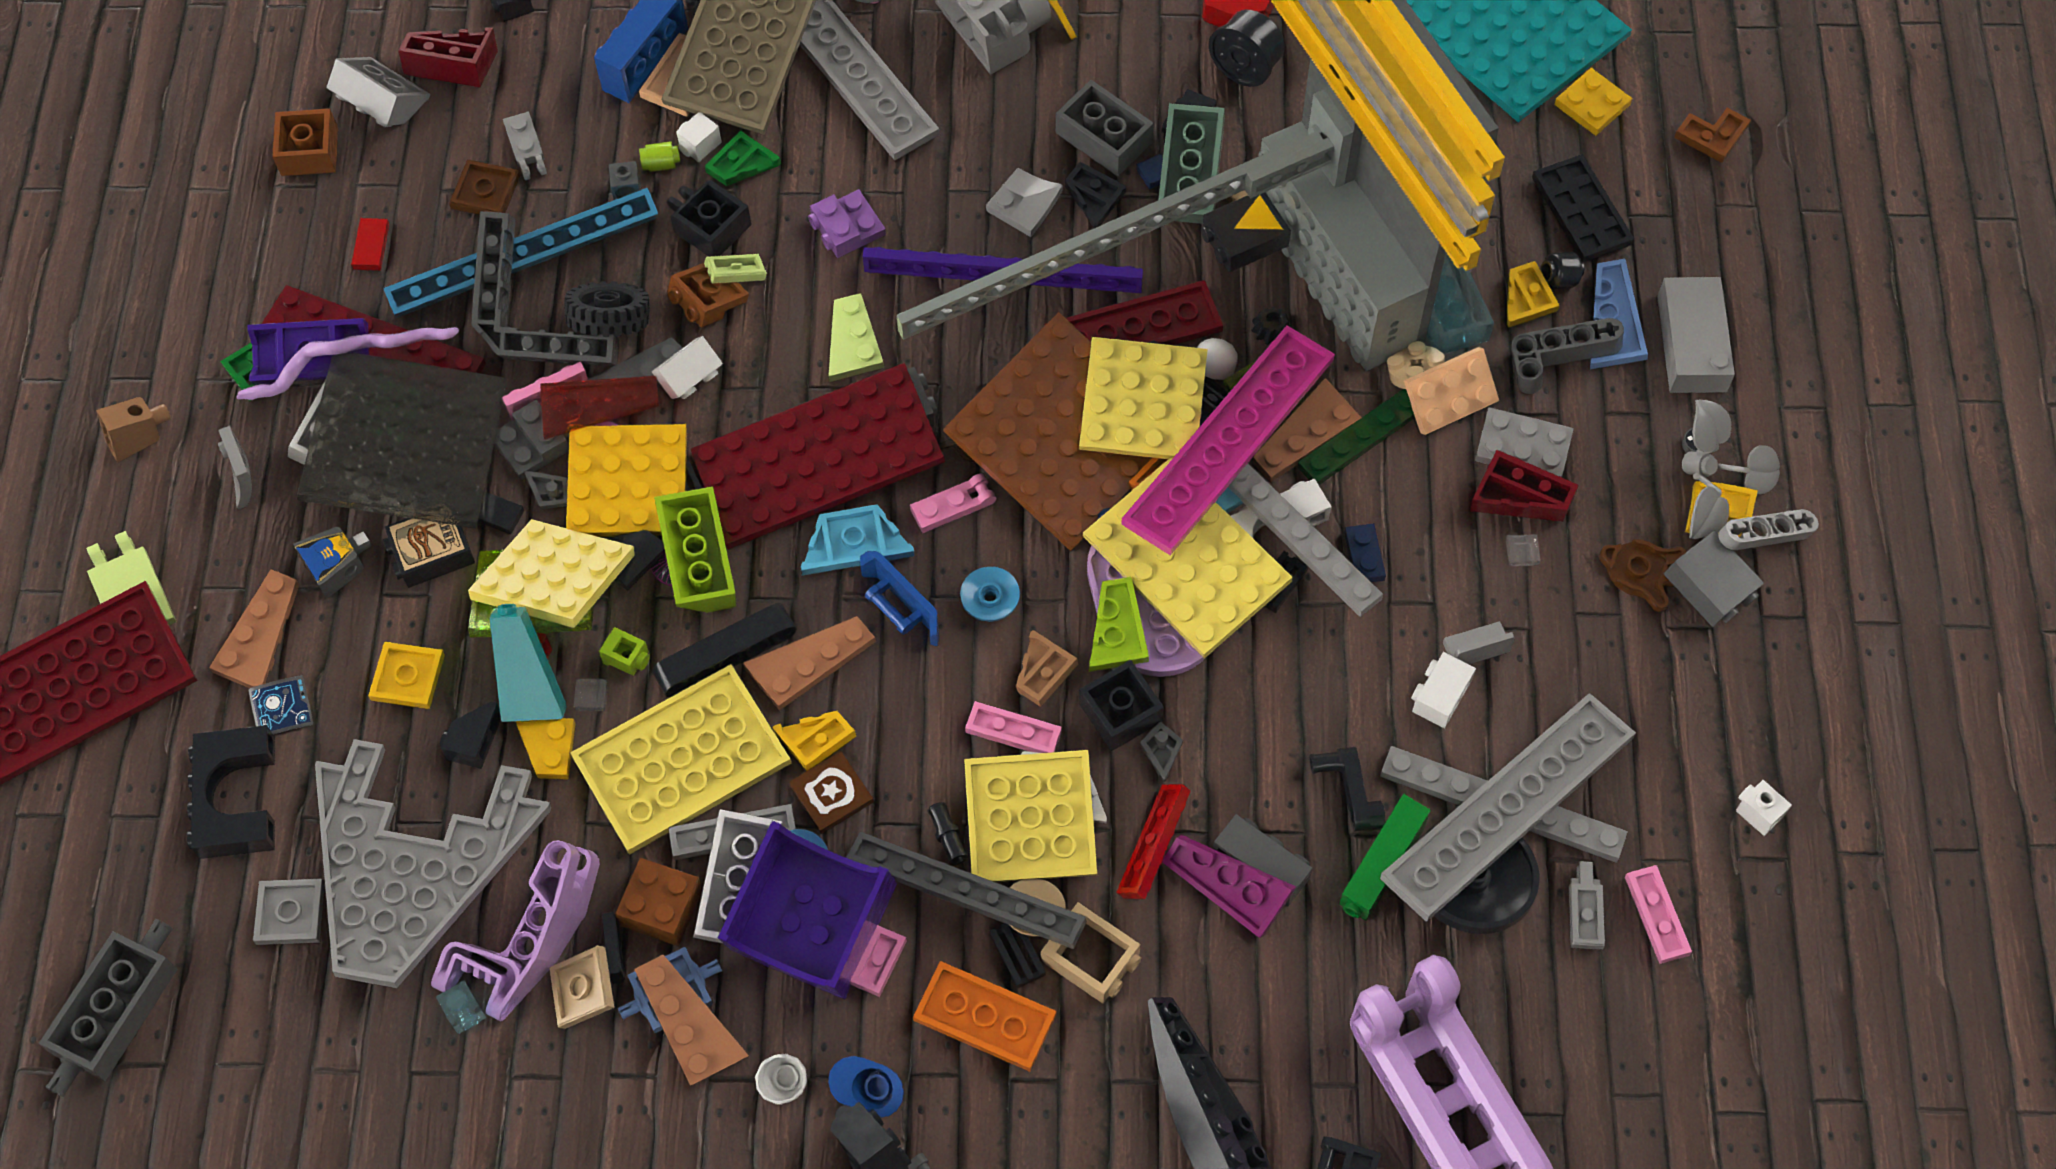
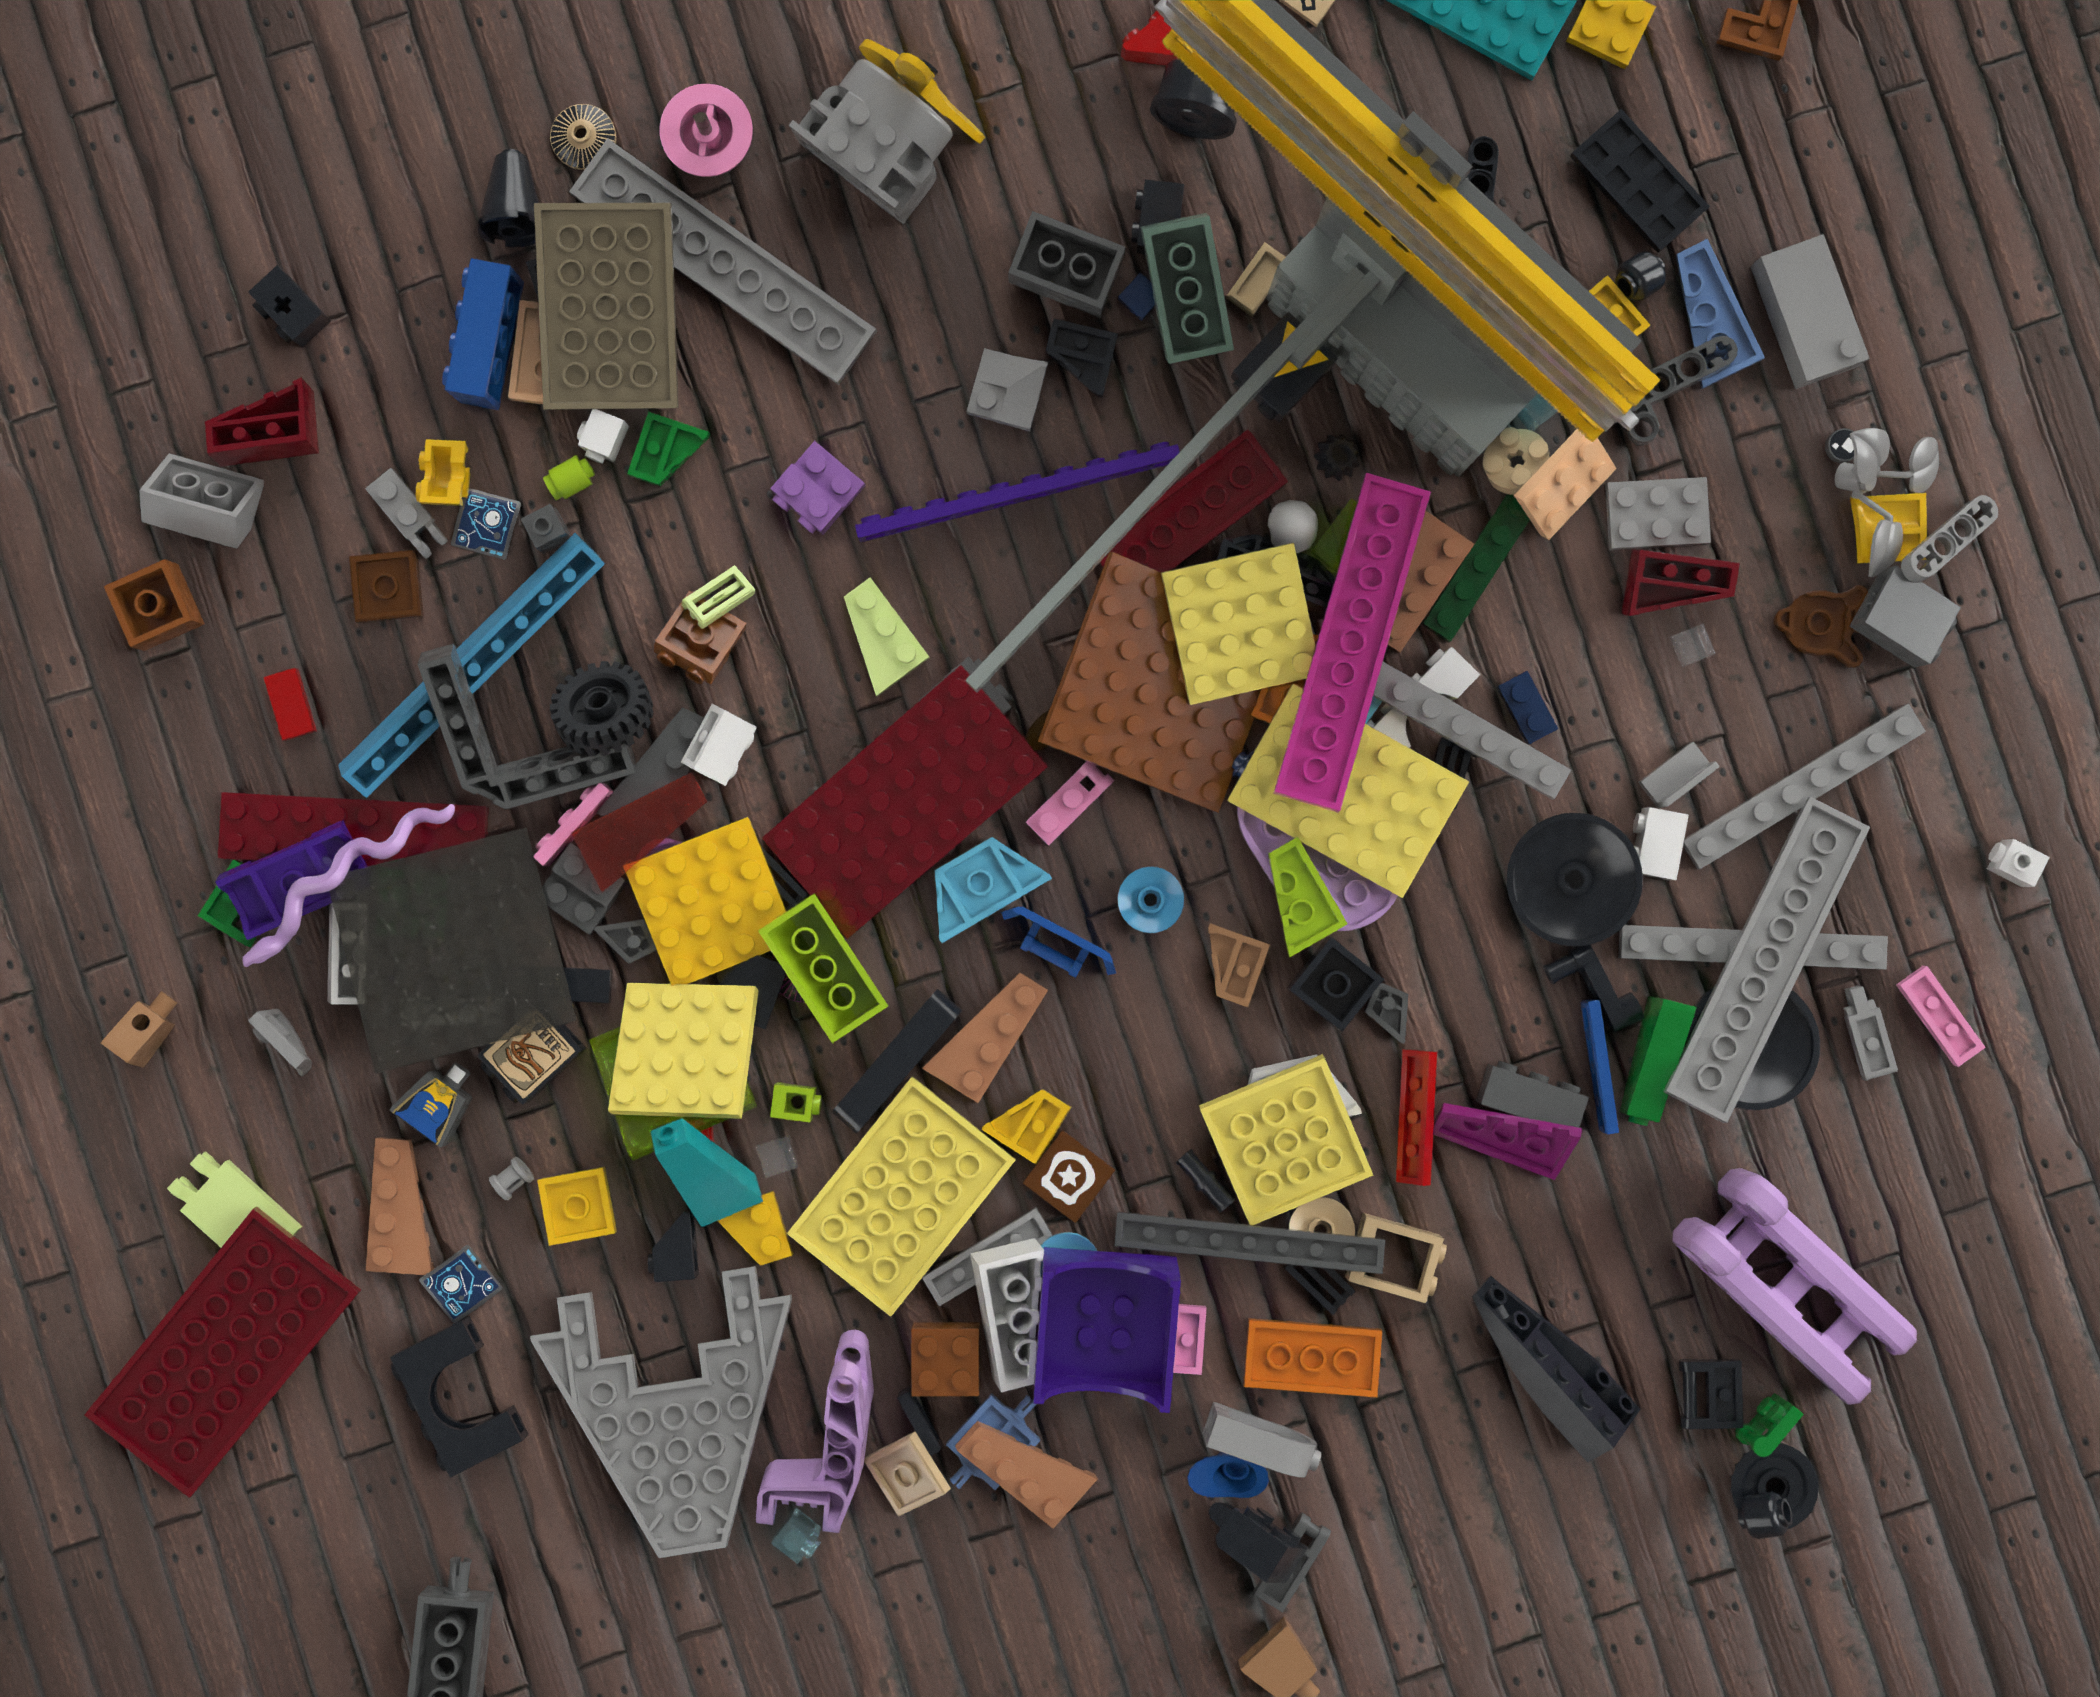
camera: 20 degrees left, 25 degrees up
light grey plate [253,879,325,945] -> none
black hinge [666,180,752,257] -> none
white hair [755,1054,807,1104] -> none
bright pink plate [965,701,1062,753] -> none
none -> yellow cylinder [416,439,470,506]
none -> sticker [451,488,521,560]
none -> light grey bush [489,1157,534,1200]
none -> light grey window [1203,1401,1321,1477]
none -> black dish [1507,813,1643,946]
none -> blue tile [1580,999,1619,1134]
none -> light grey plate [1683,703,1926,869]

